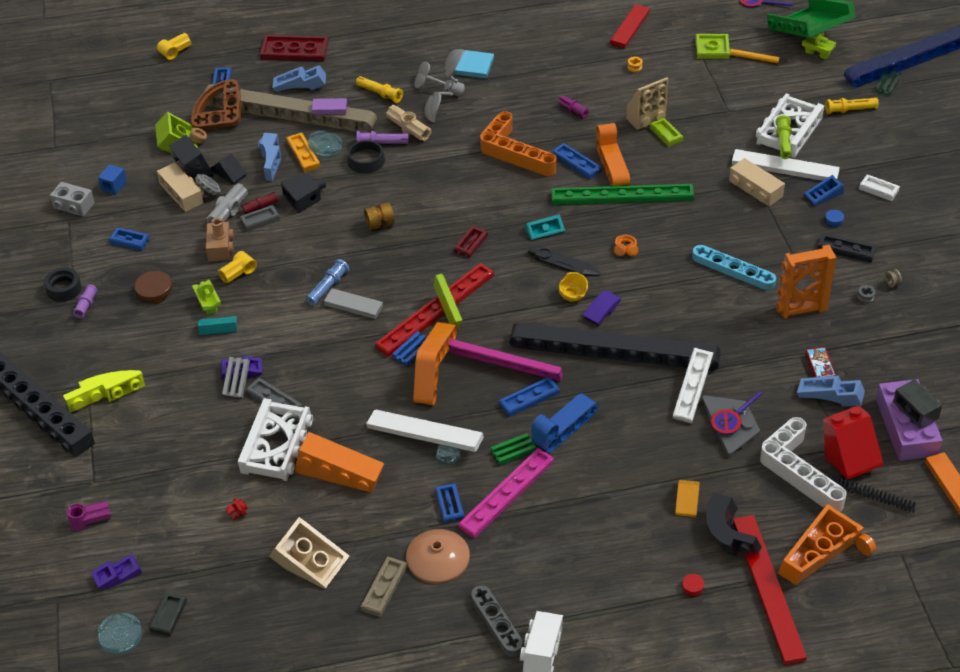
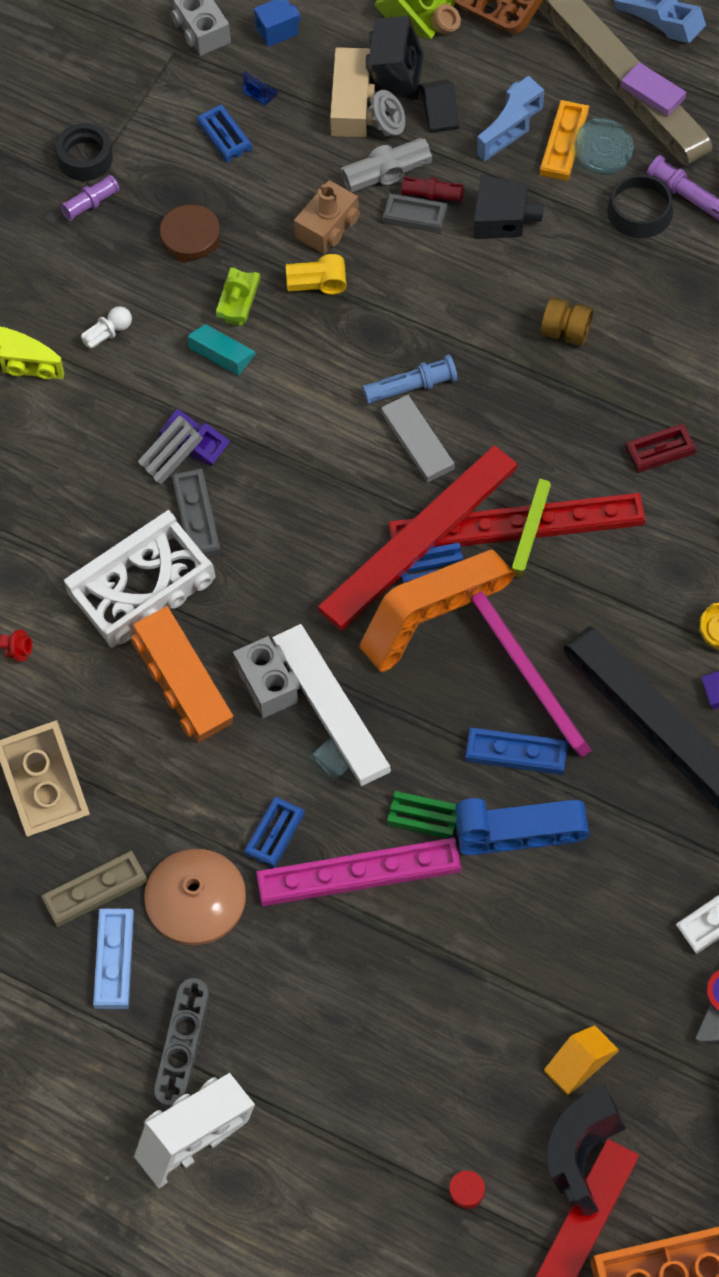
camera: 40 degrees right, 15 degrees up
none -> white axle [81,306,132,349]
none -> light blue tile [93,909,134,1009]
none -> light grey brick [233,636,300,718]
none -> clear blue slope [242,71,278,106]
none -> red tile [318,445,518,631]

